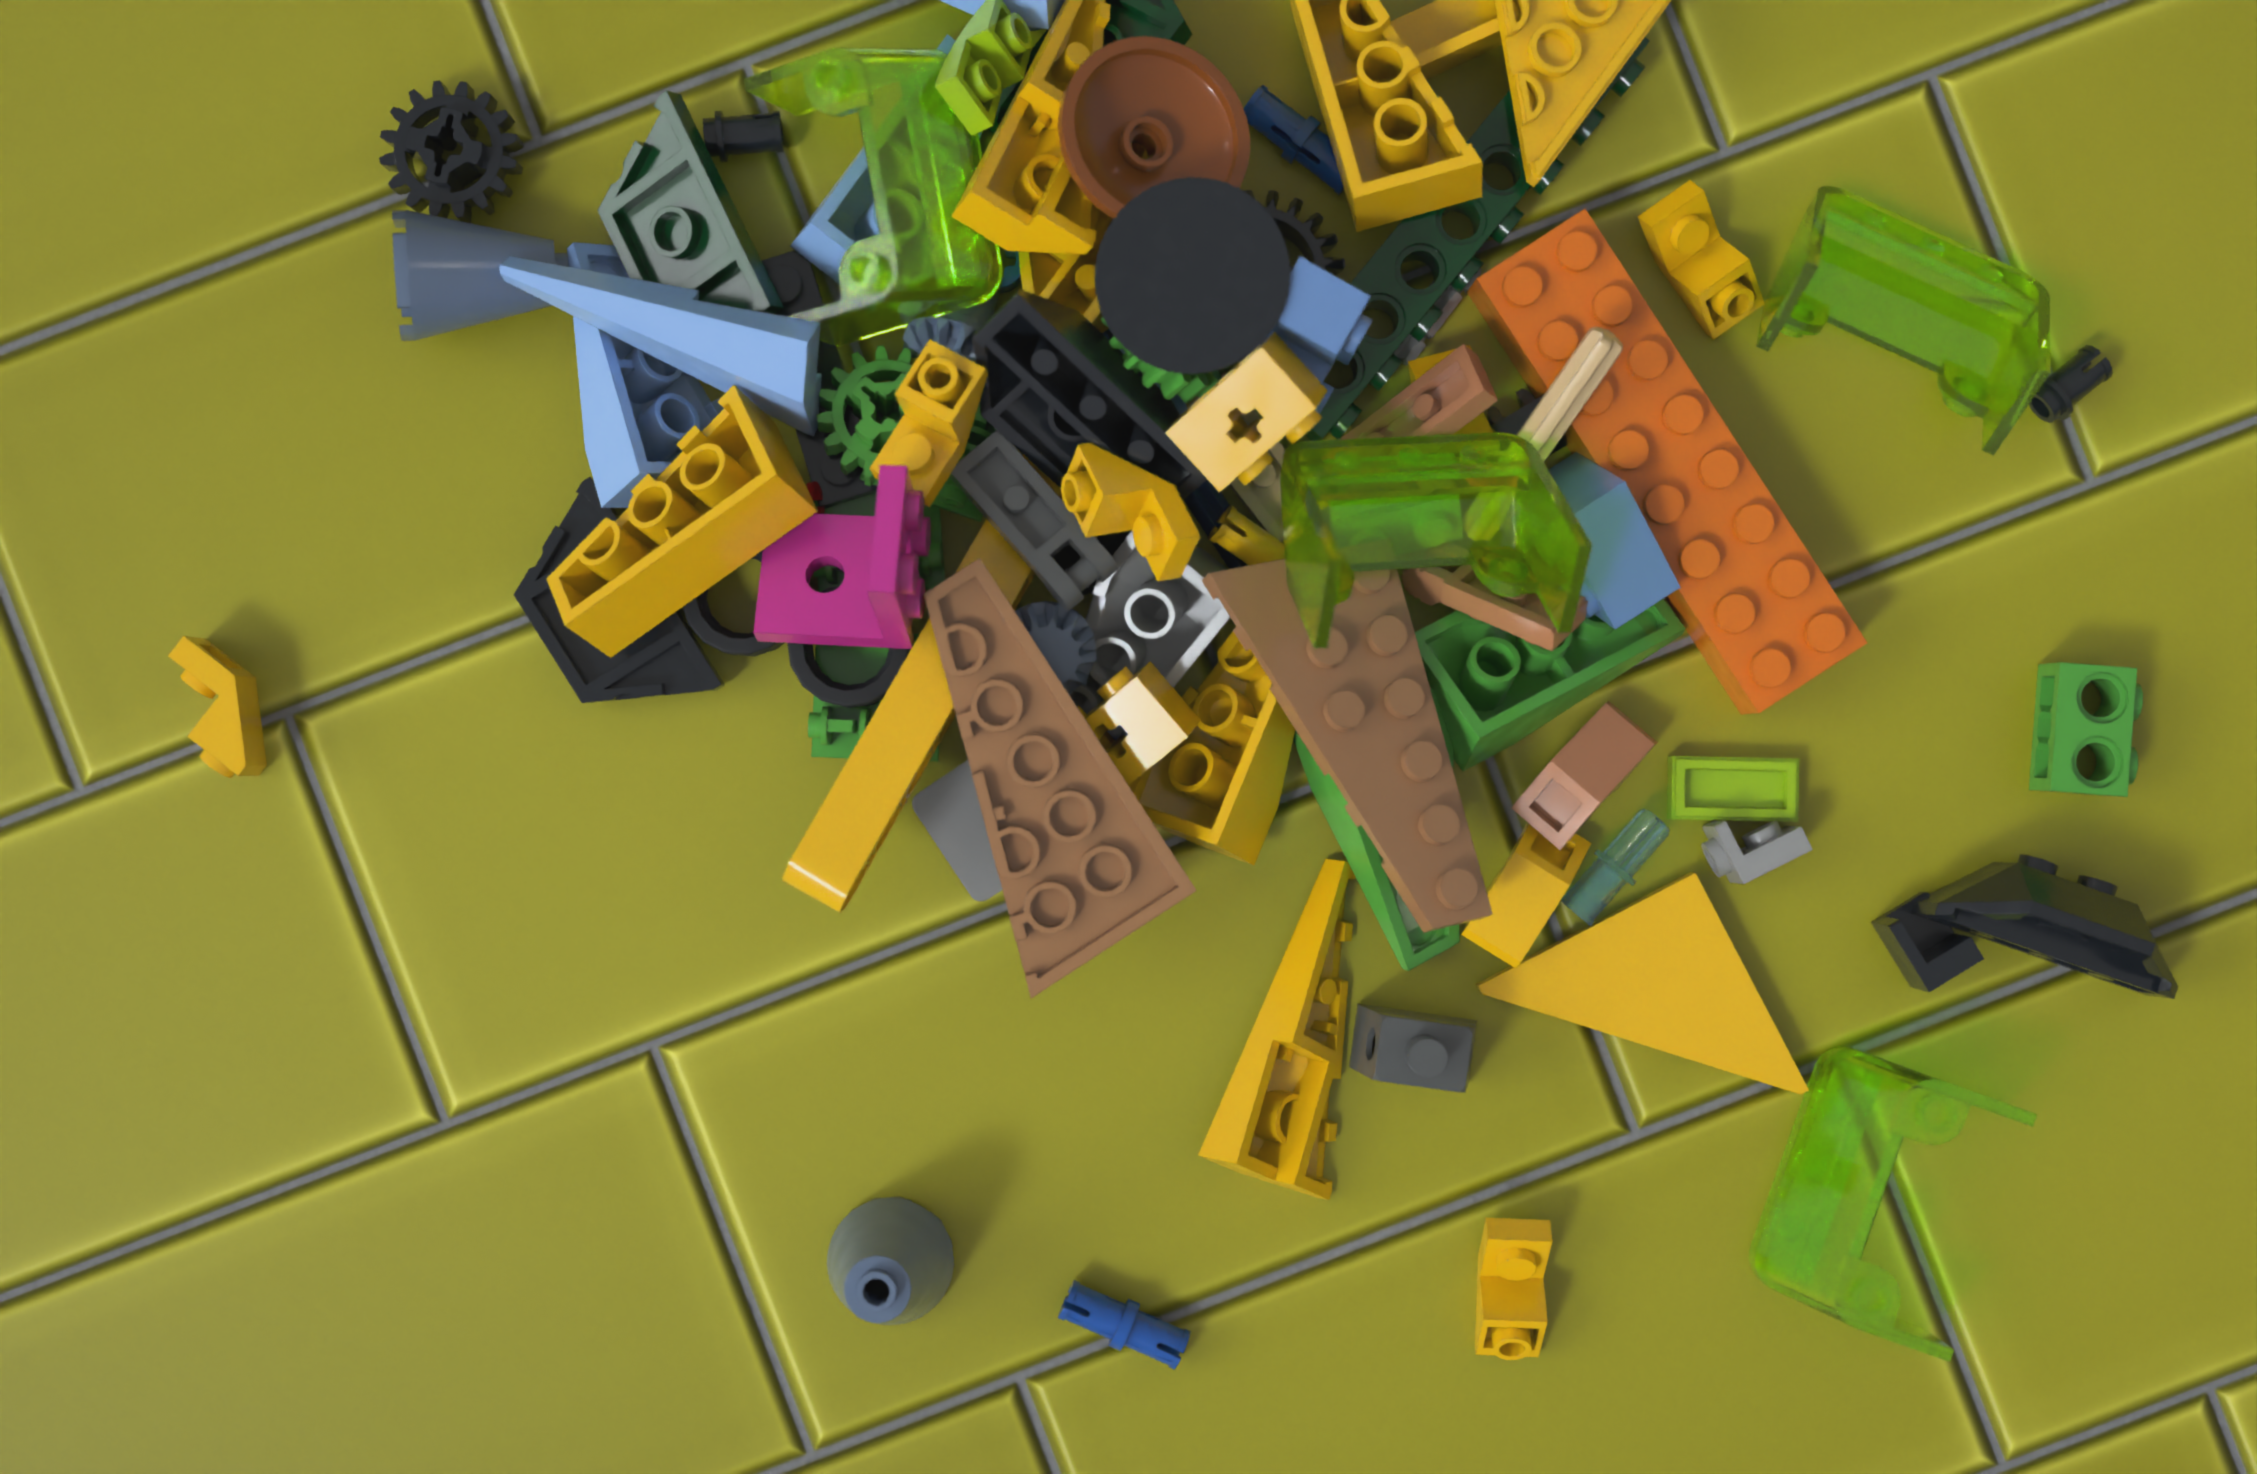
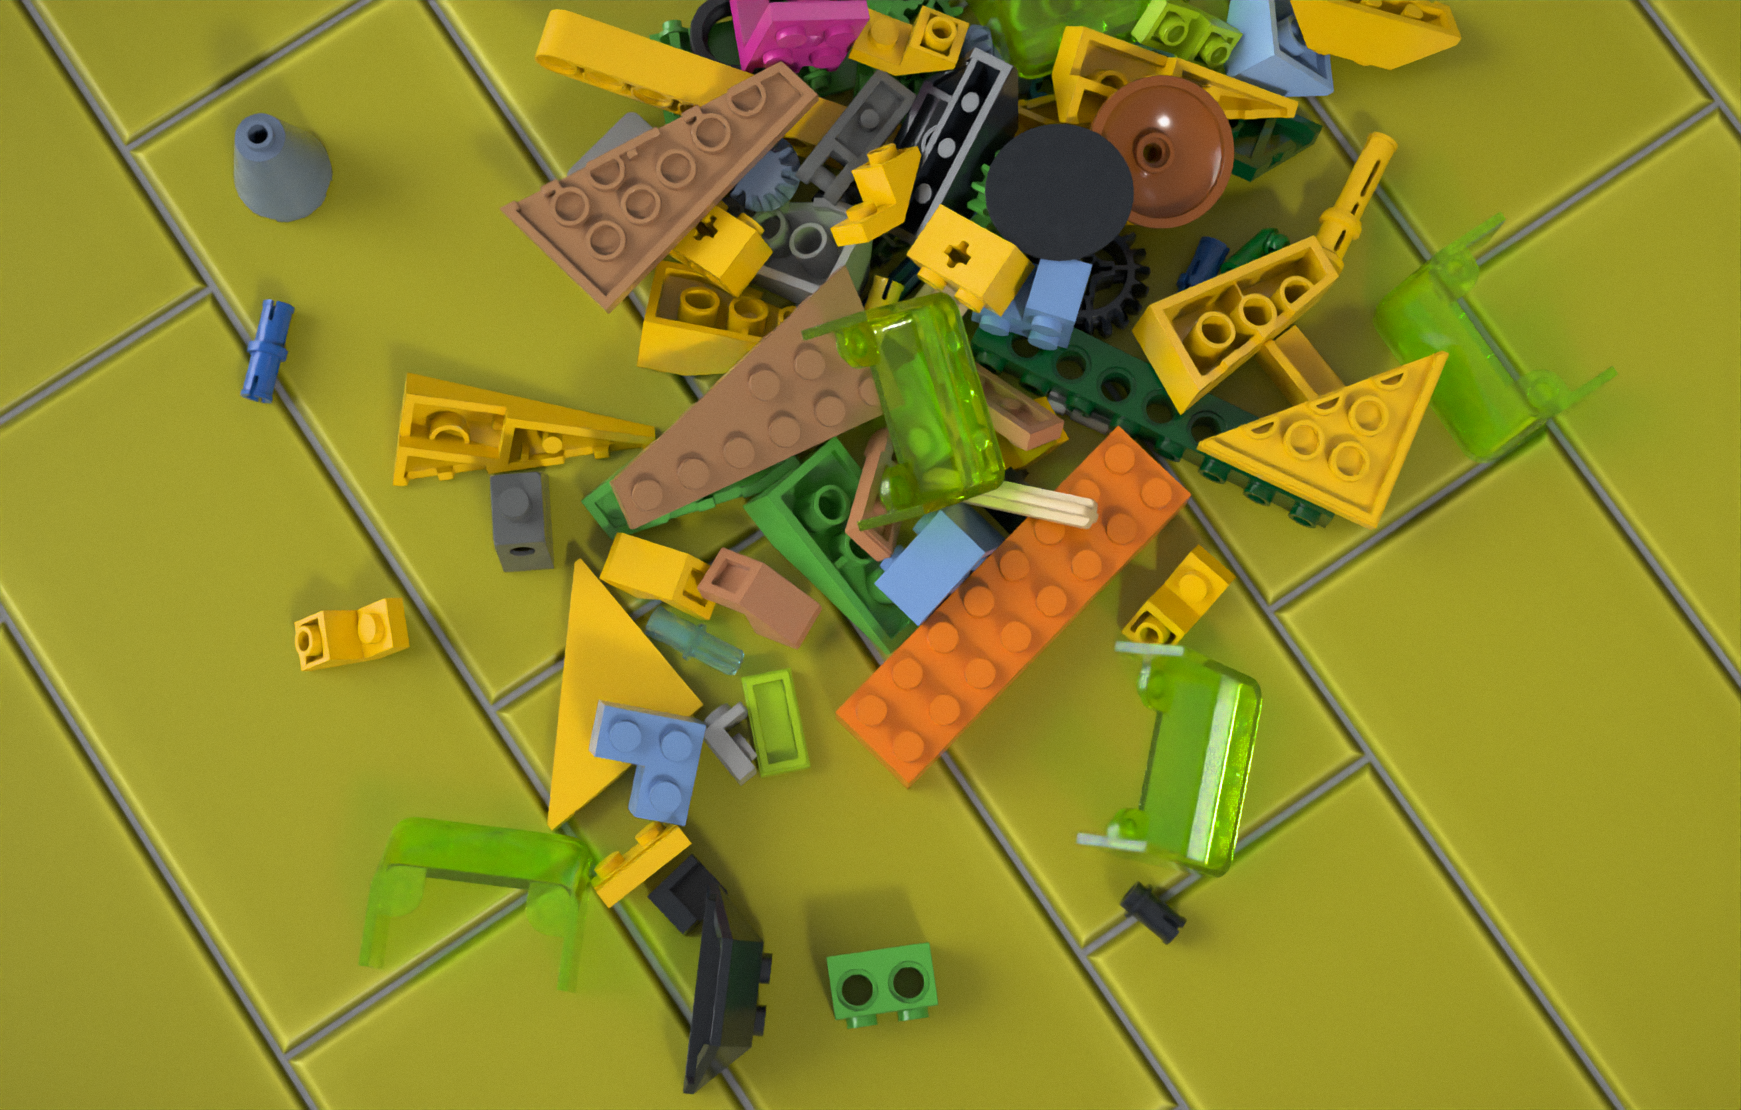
camera: 80 degrees right, 10 degrees down
none -> medium blue brick [588,700,706,826]
none -> yellow plate [590,821,692,908]
none -> green arm [1221,227,1290,274]

